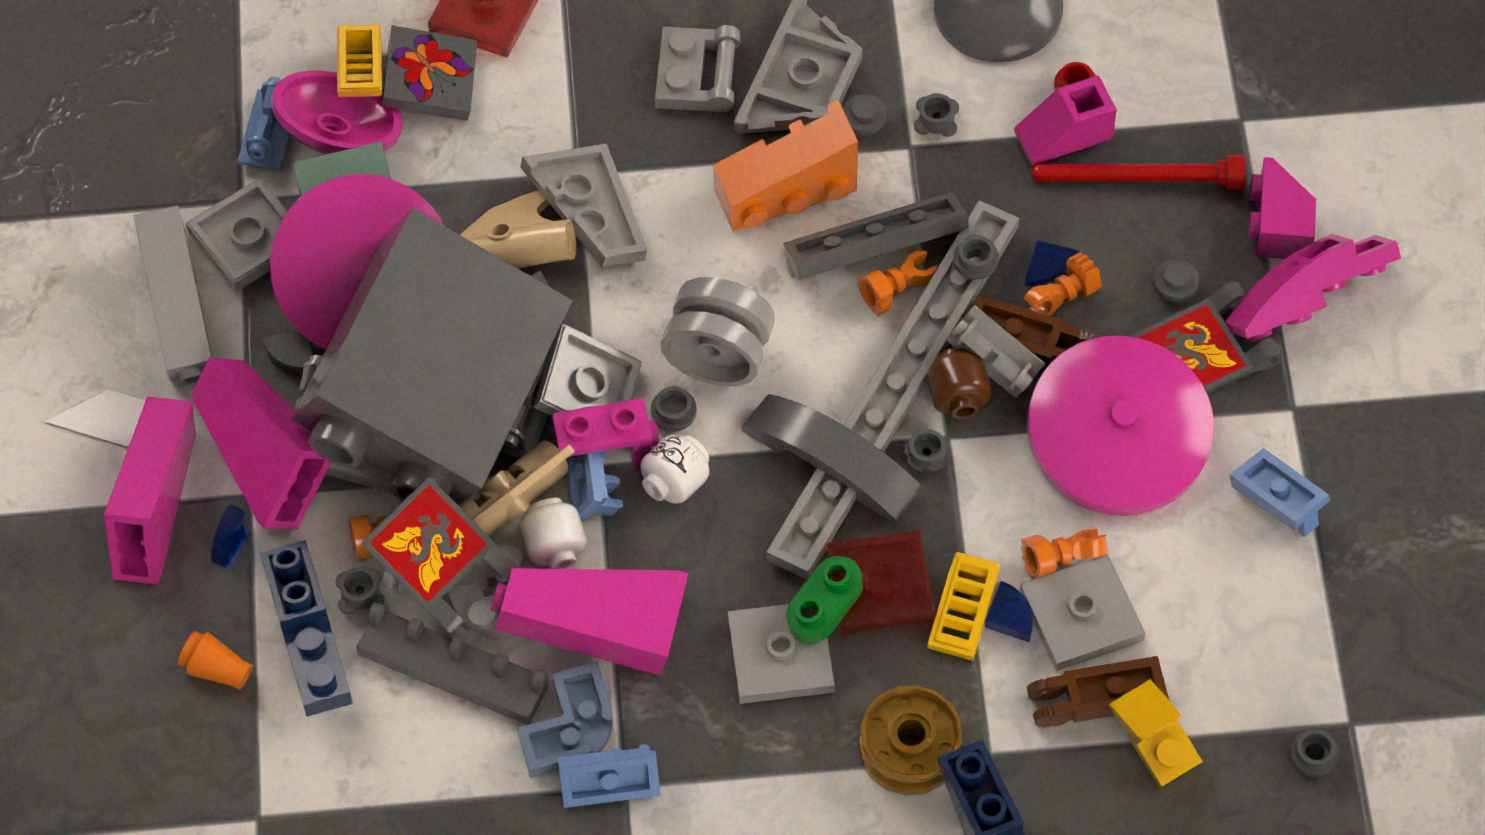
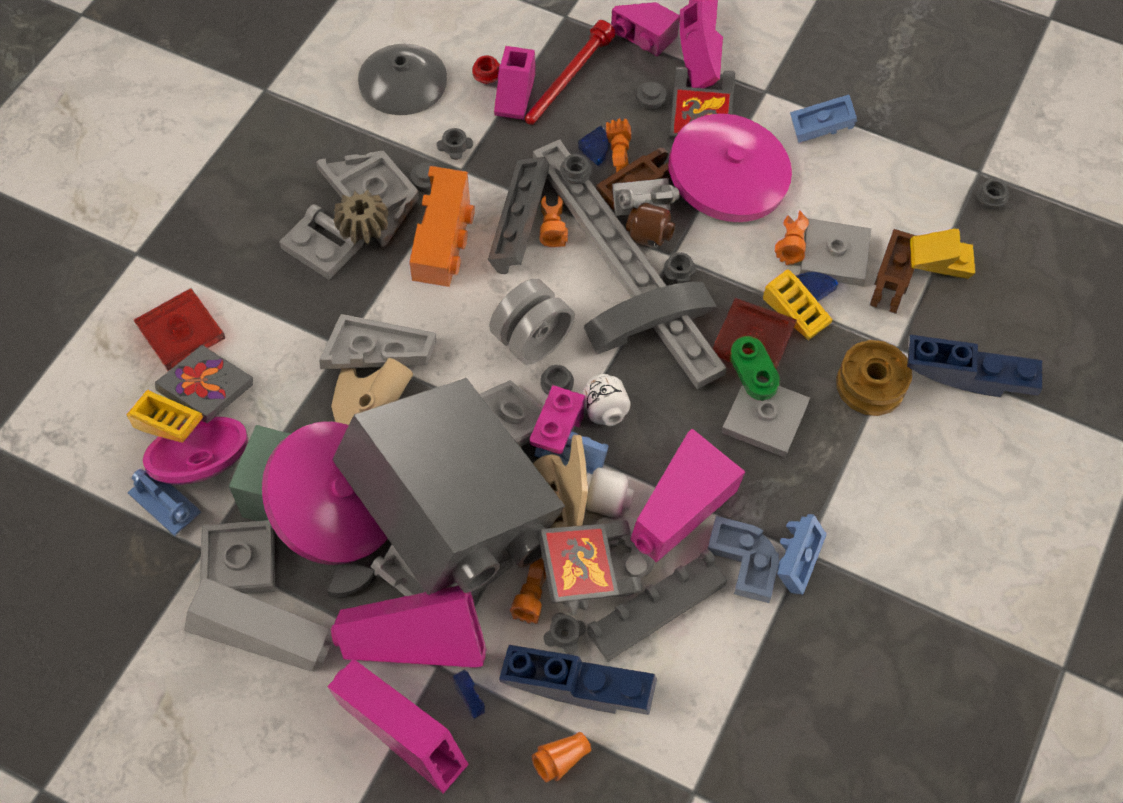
camera: 60 degrees left, 0 degrees up
white sticker [44,389,146,447] -> none
none -> dark tan gear [334,189,389,245]

